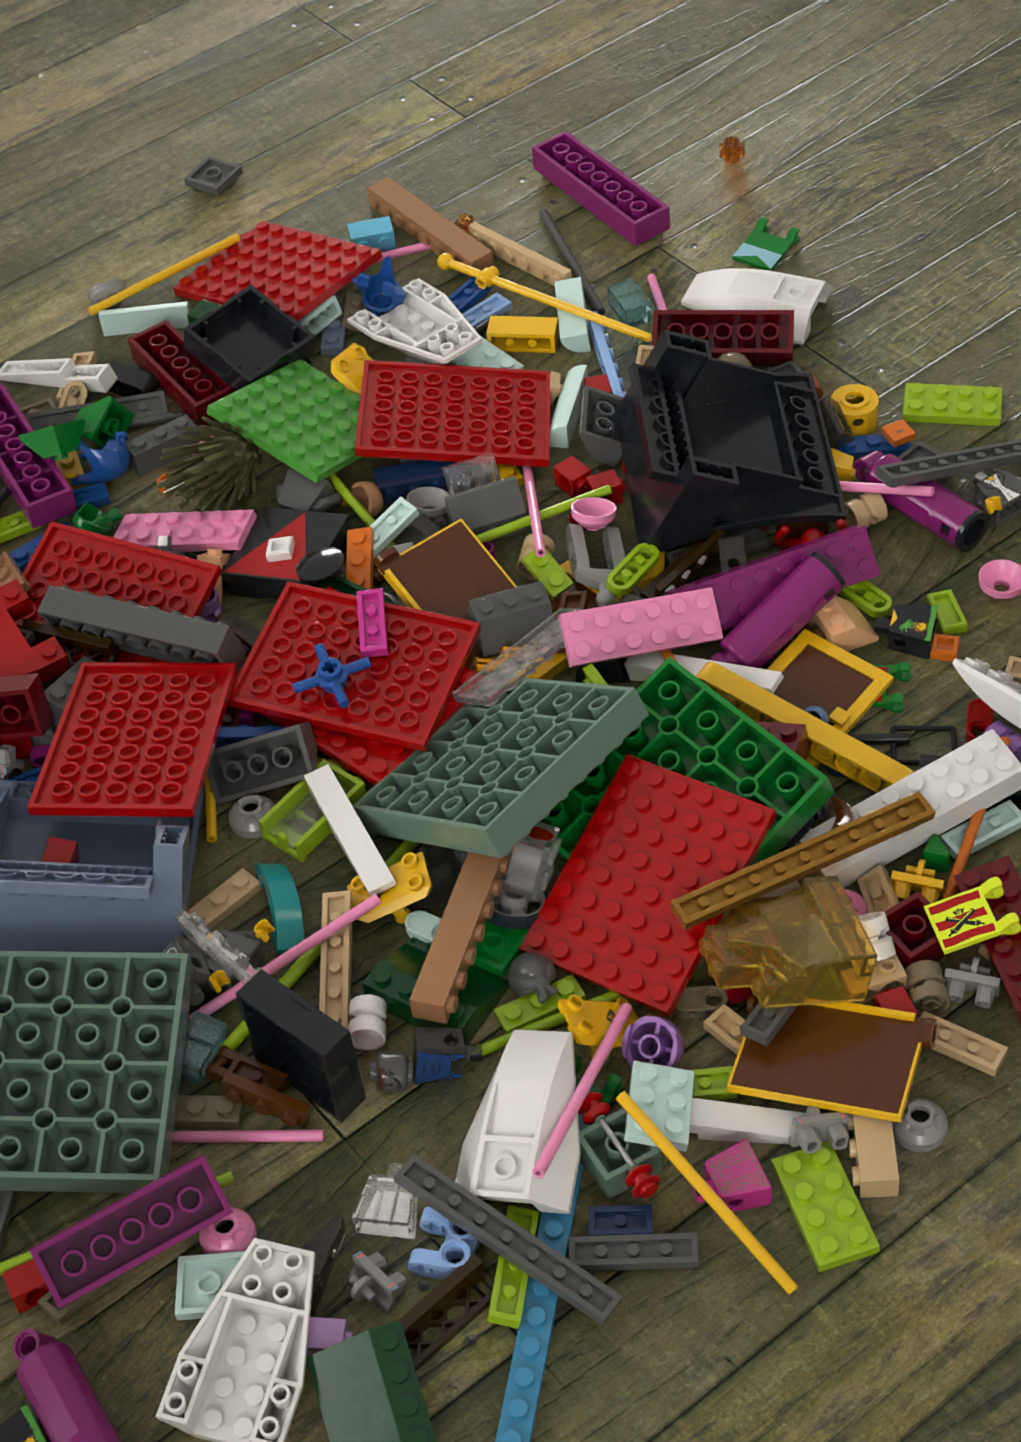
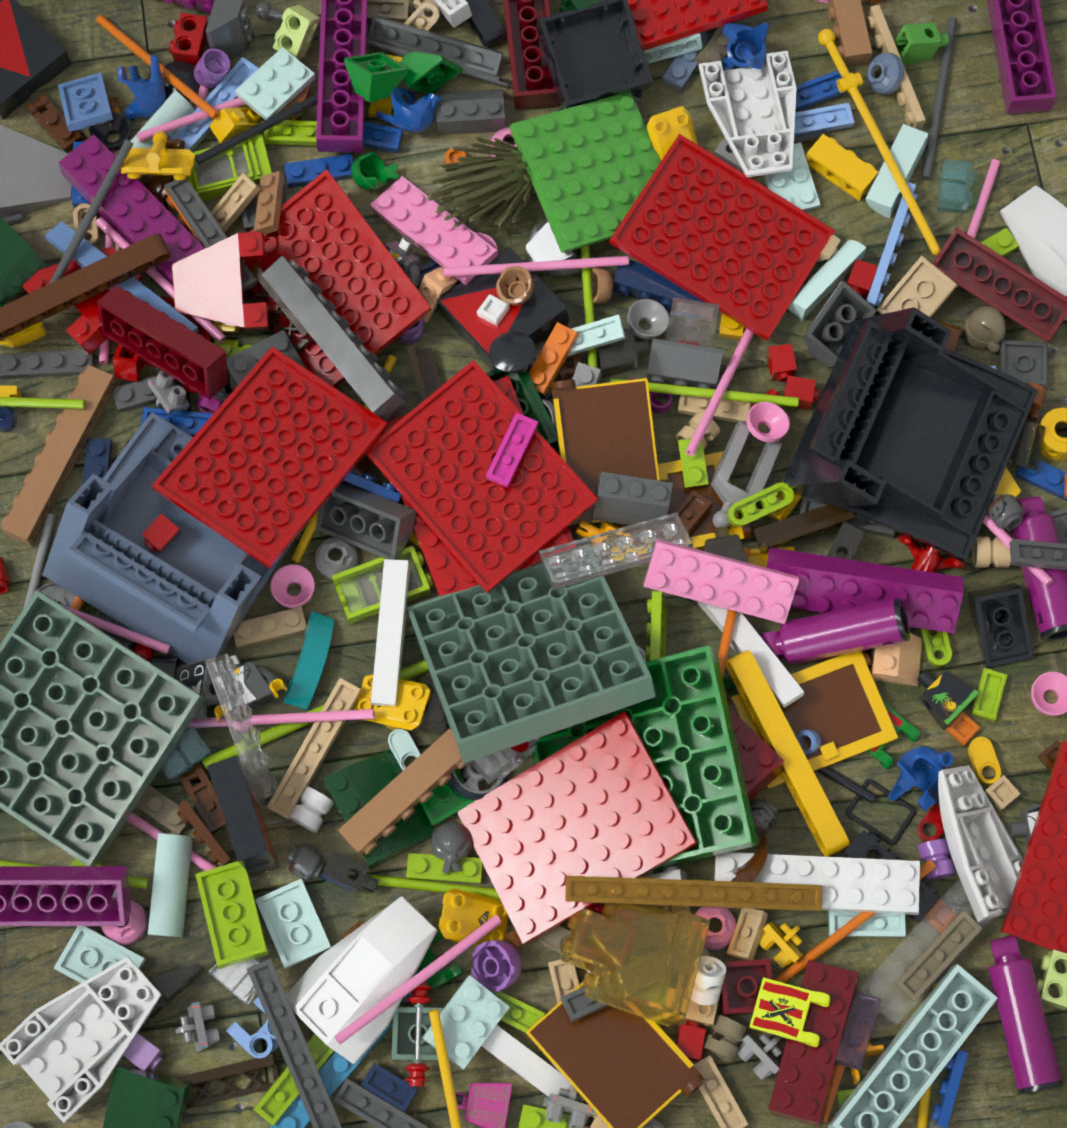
camera: 25 degrees right, 25 degrees up
blue bar [292,643,371,708] -> none
green slope [923,834,950,873] -> none
none -> light aqua brick [148,833,193,938]
none -> lime plate [195,861,268,969]
none -> light aqua plate [255,879,331,969]
none -> bright pink piece [271,564,315,608]
none -> bright pink piece [443,256,629,277]
none -> medium nougat helmet [496,266,534,306]
none -> tan plate [677,395,751,423]
none -> sand blue piece [867,53,904,95]
none -> blue piece [888,746,953,811]
none -> bright green torso [894,23,949,66]
none -> yellow piece [967,737,1001,786]
none -> black slope [968,583,1034,668]
none -> dark grey head [987,494,1024,530]

